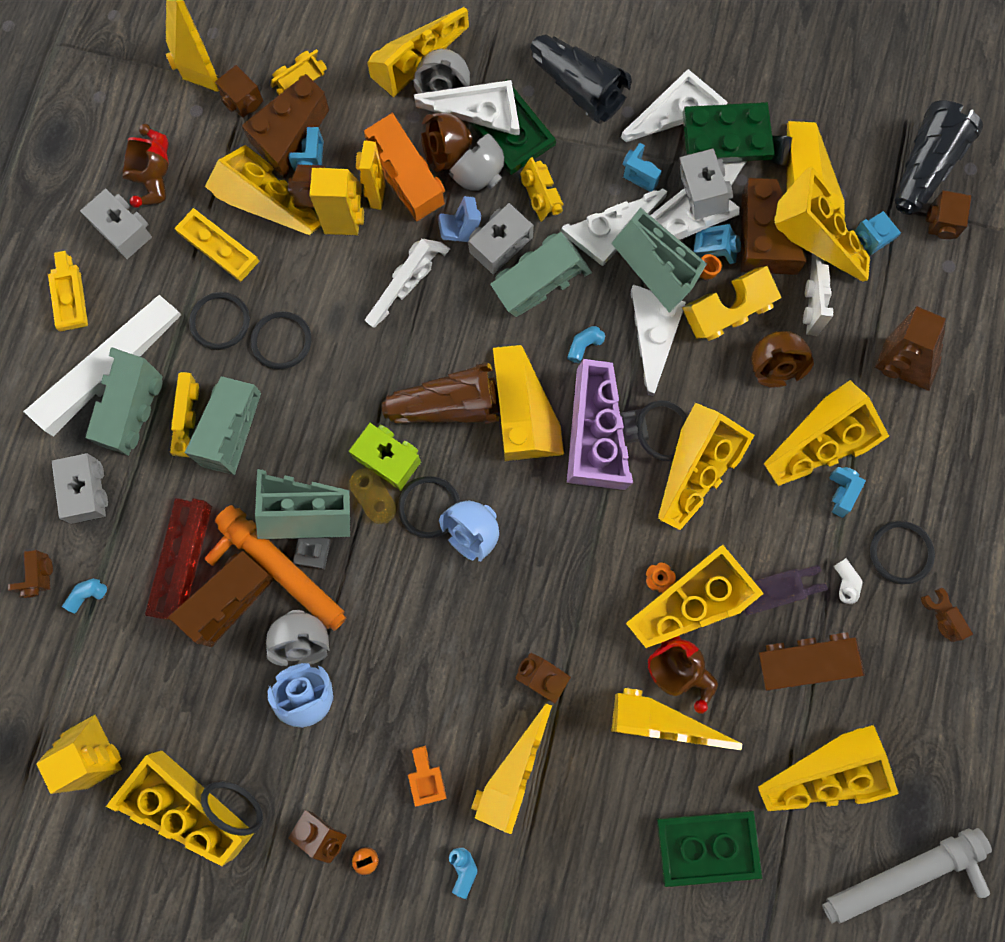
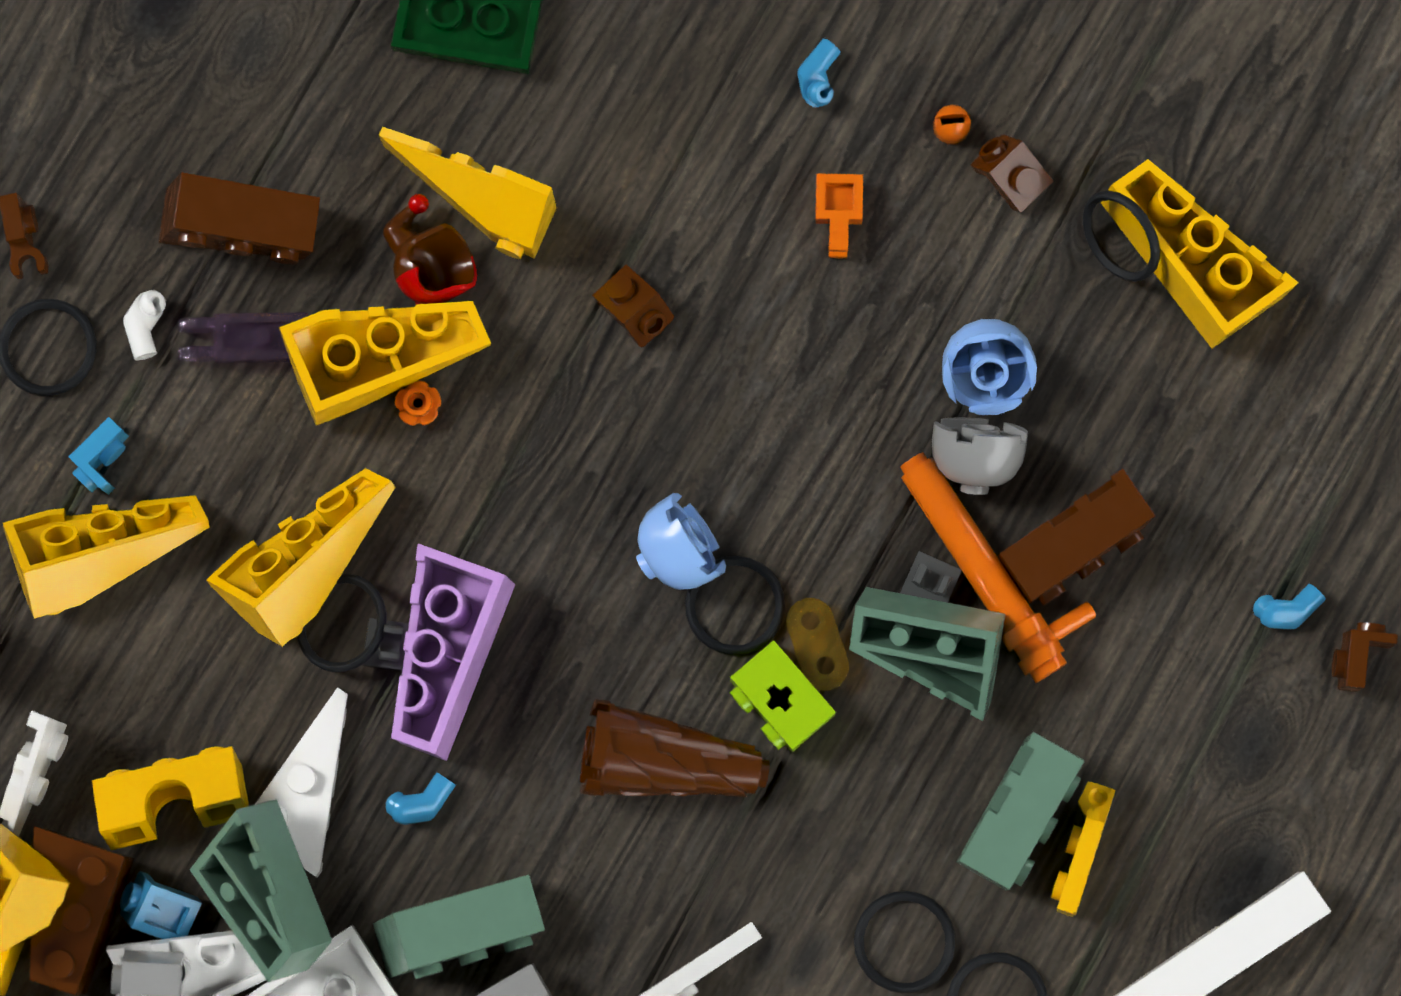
camera: 165 degrees left, 5 degrees up
yellow wedge [36,714,122,794] -> none
light grey brick [52,453,108,524] -> none
sand green wedge [86,347,163,456] -> none
clear red fence [145,498,212,621] -> none
yellow wedge [471,704,552,834] -> none
yellow wedge [493,345,564,461] -> none
orange hinge [700,254,722,280] -> none
reddish brown cylinder [751,331,814,387] -> none
yellow wedge [758,725,898,811] -> none

